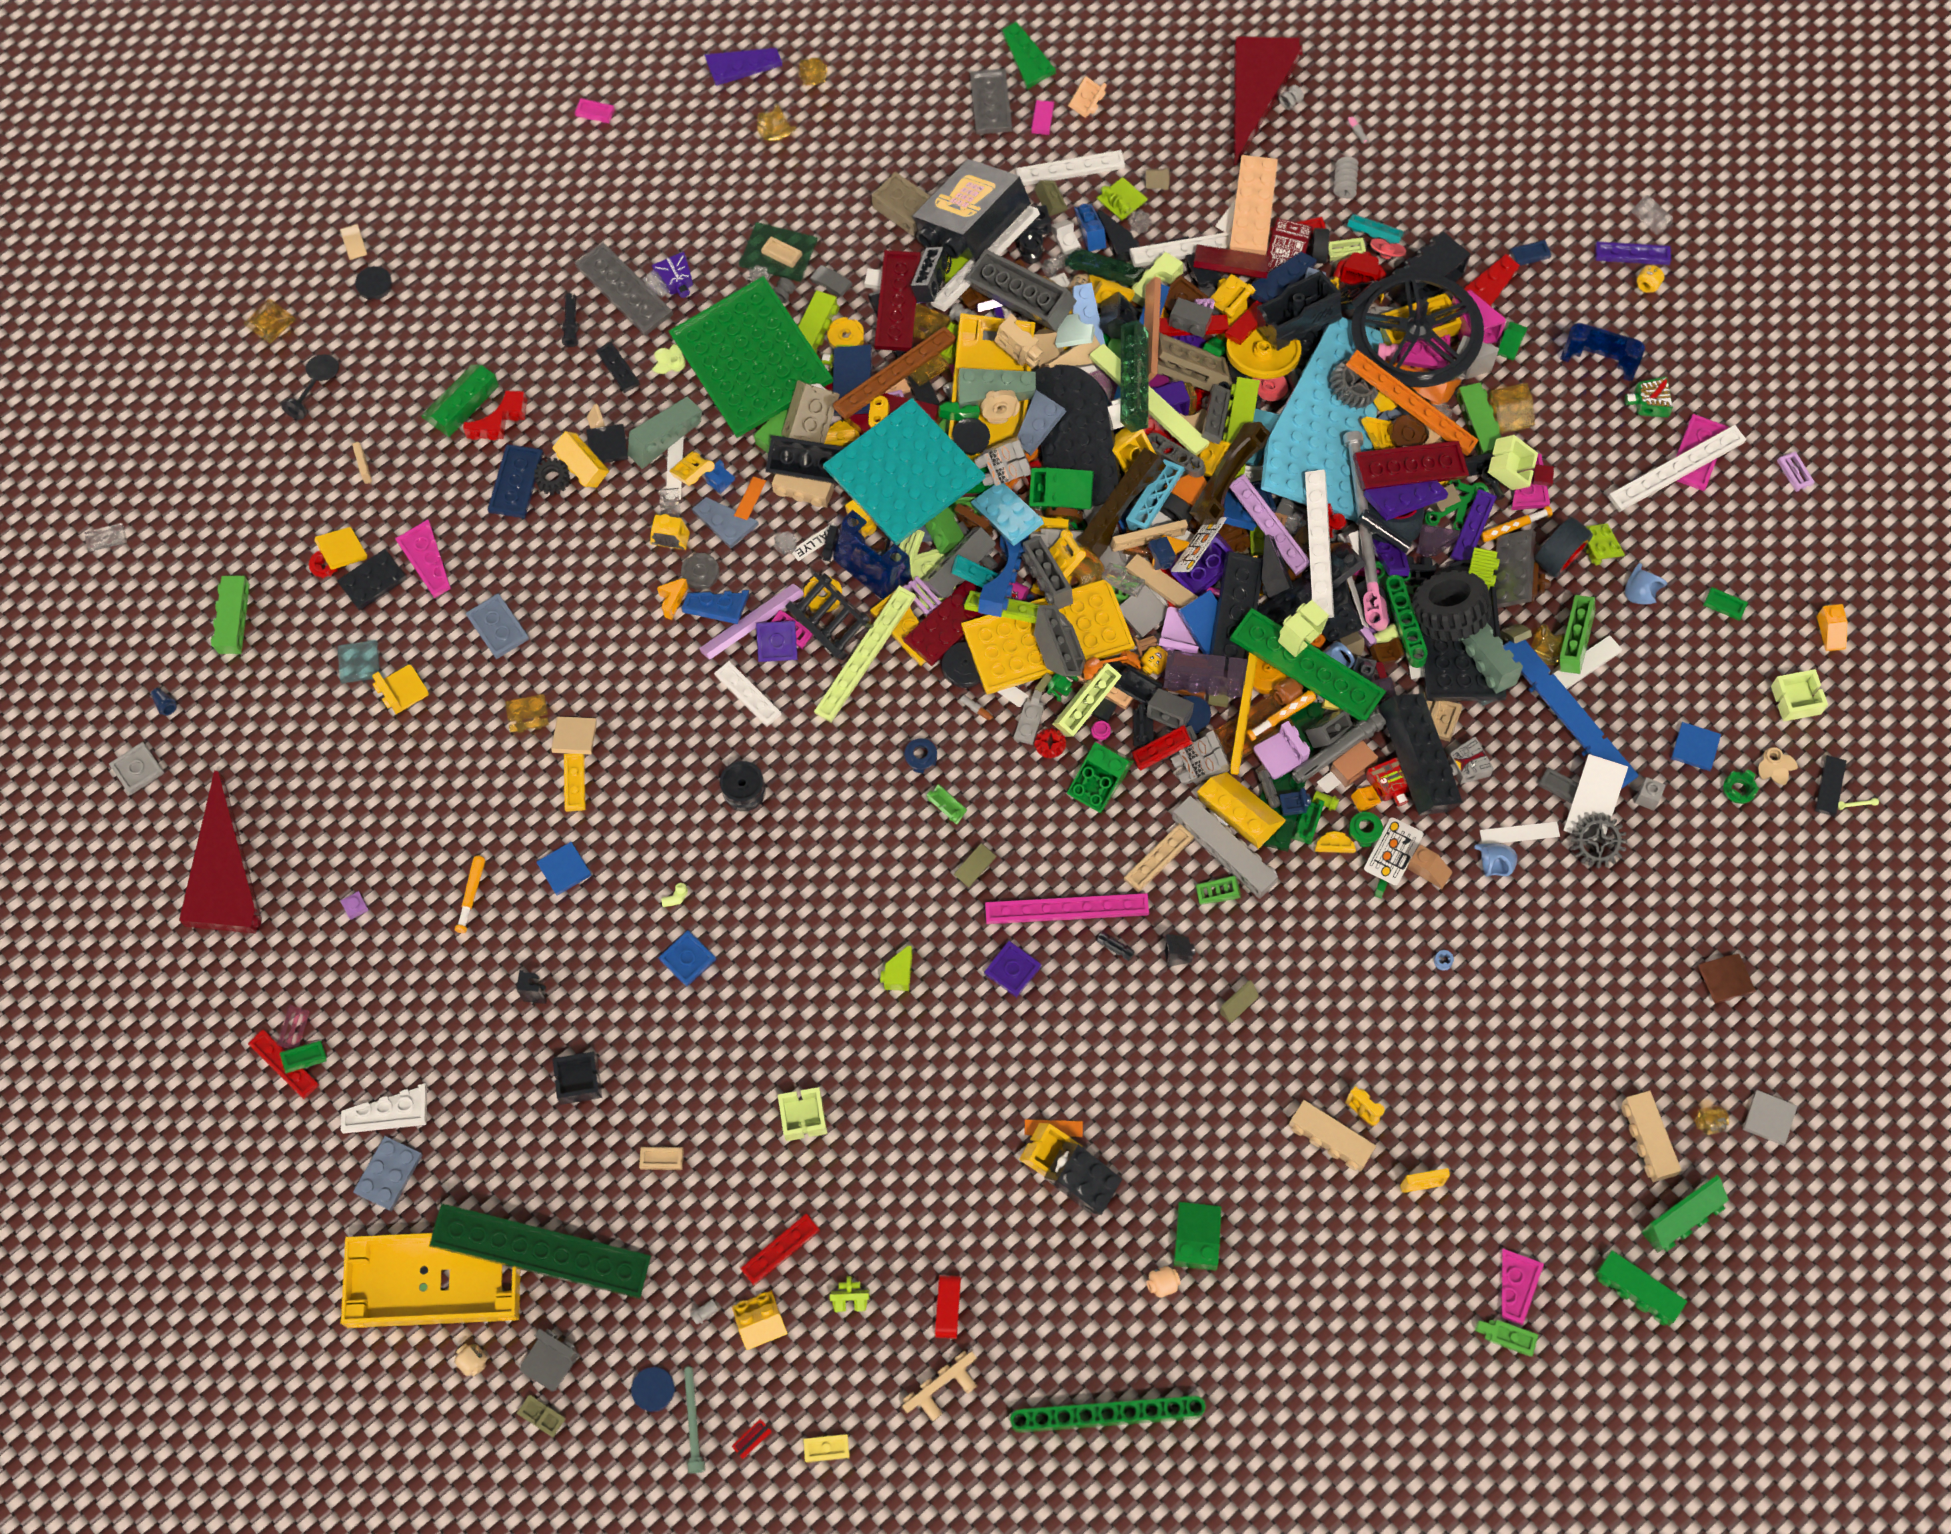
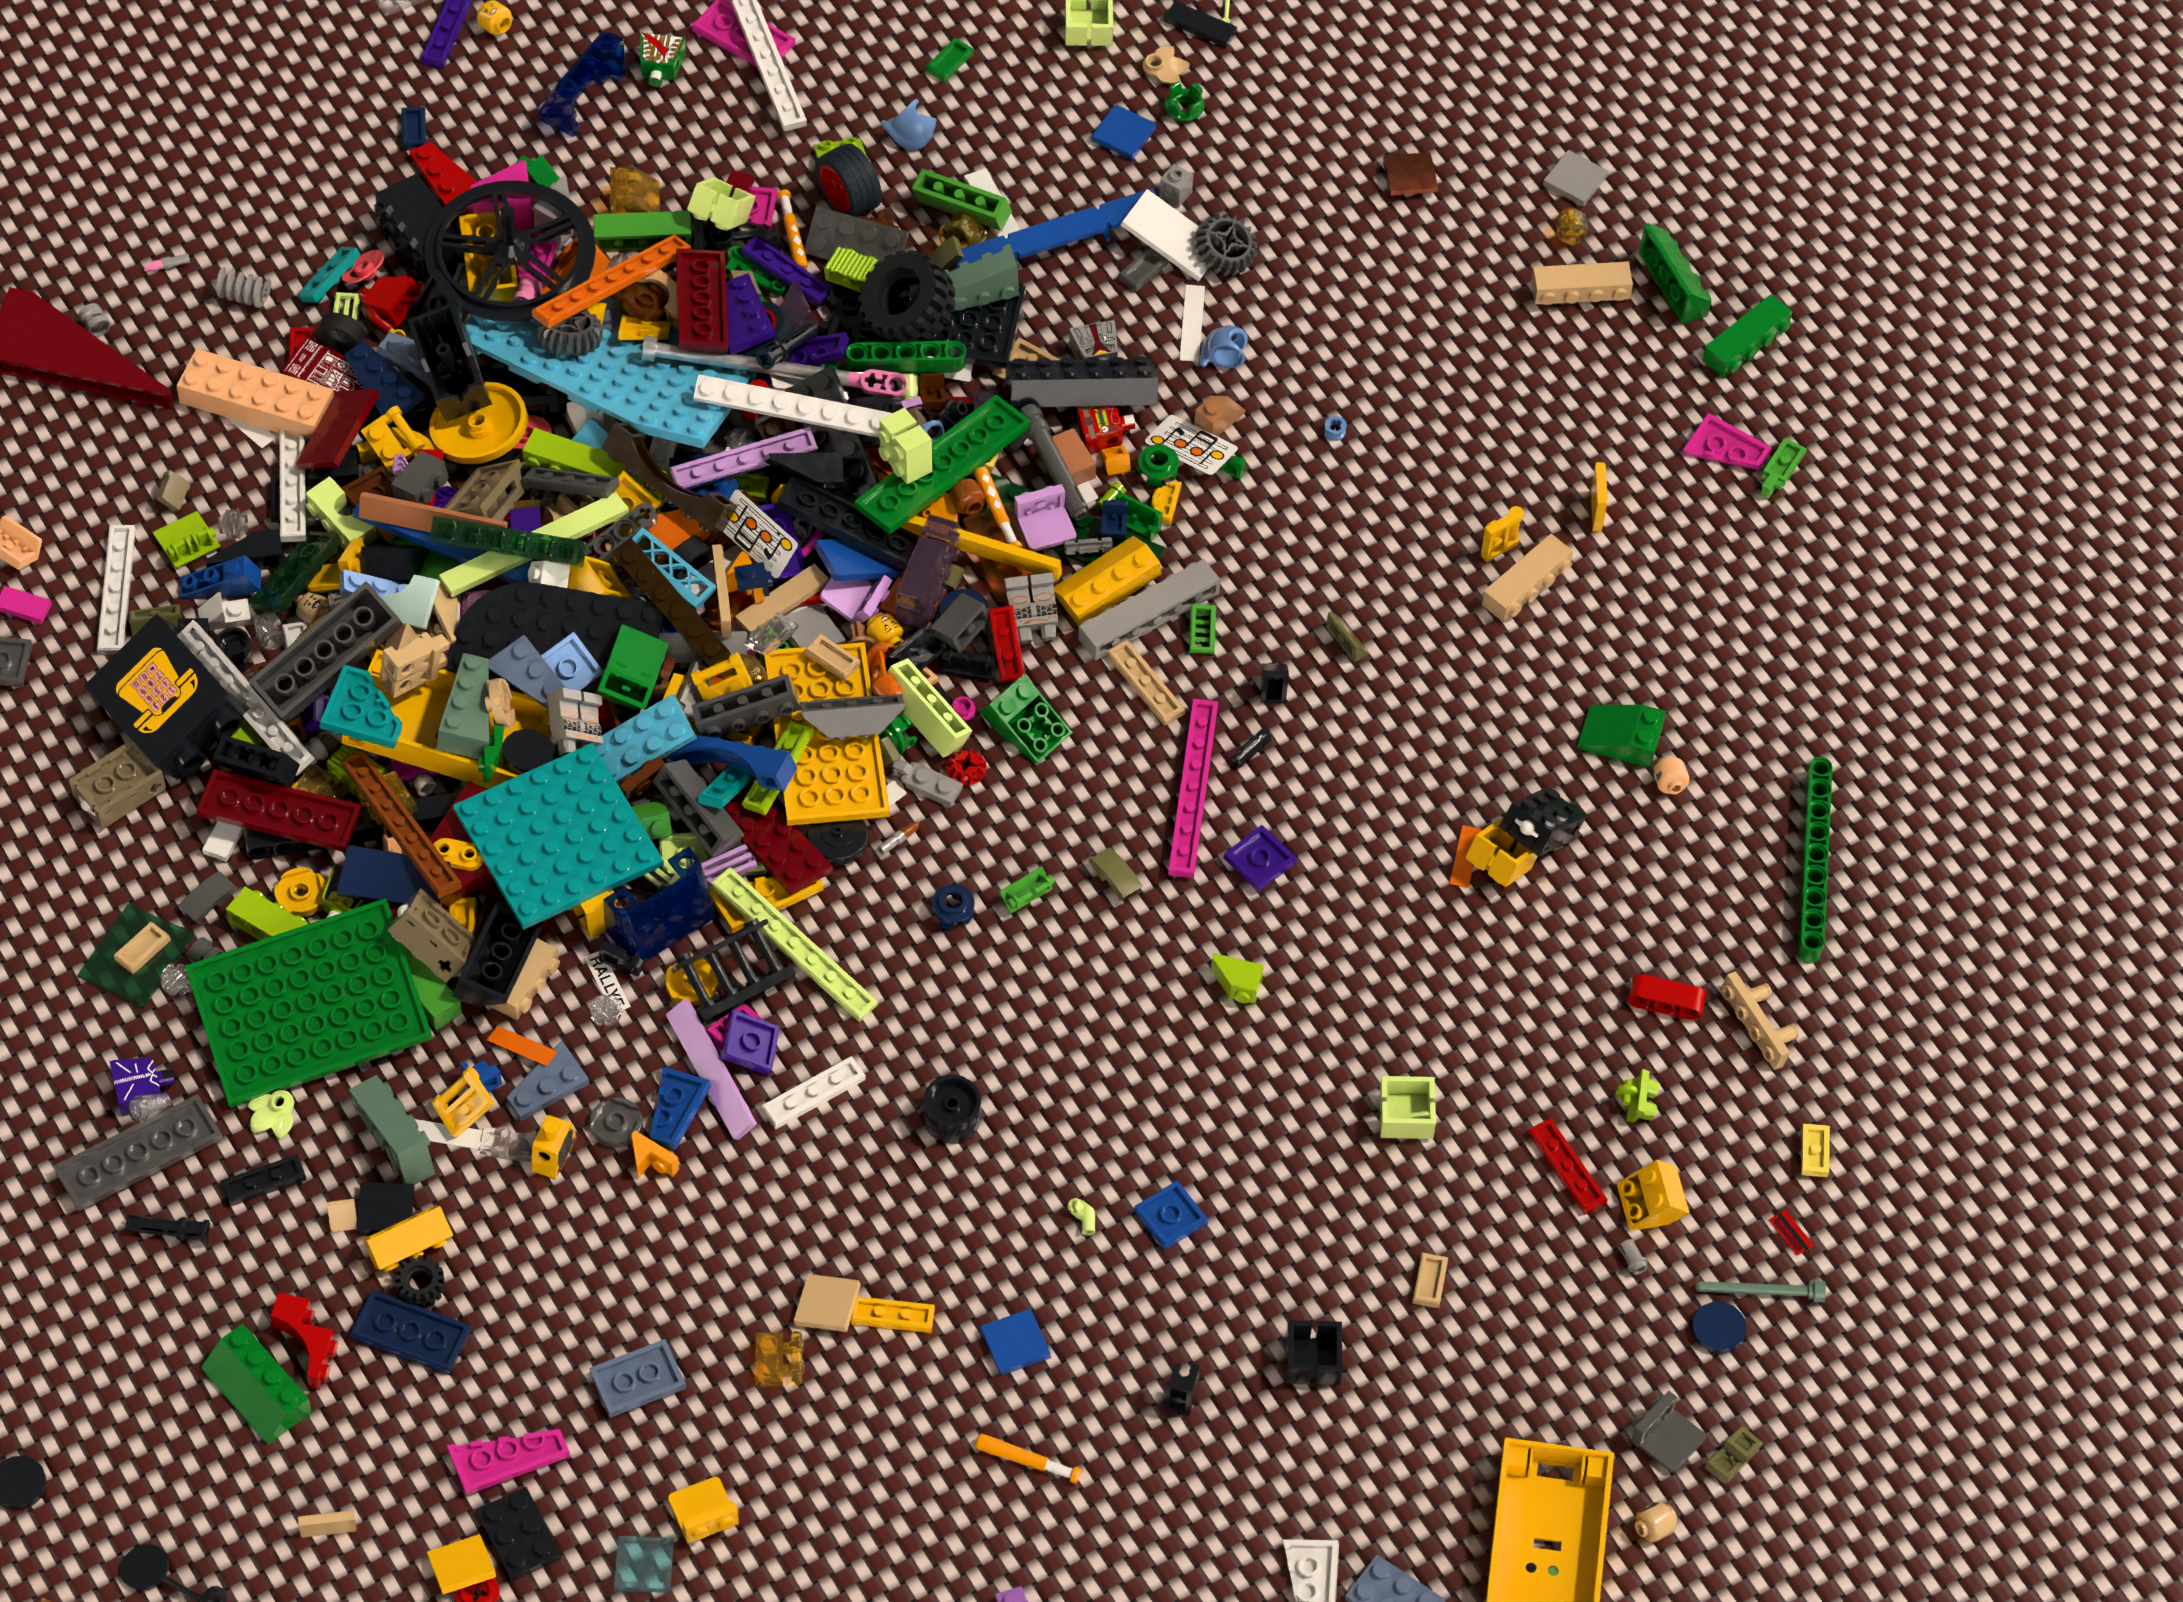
camera: 85 degrees left, 10 degrees down
dark green plate [429,1203,651,1299] -> none
green tile [1203,337,1226,358] -> none
red tile [1225,300,1262,345] -> none
dark grey brick [1305,710,1354,748] -> none
none -> teal plate [320,664,403,749]
none -> light blue tile [541,632,603,691]
none -> black plate [753,224,786,252]
none -> tan tile [805,634,861,681]

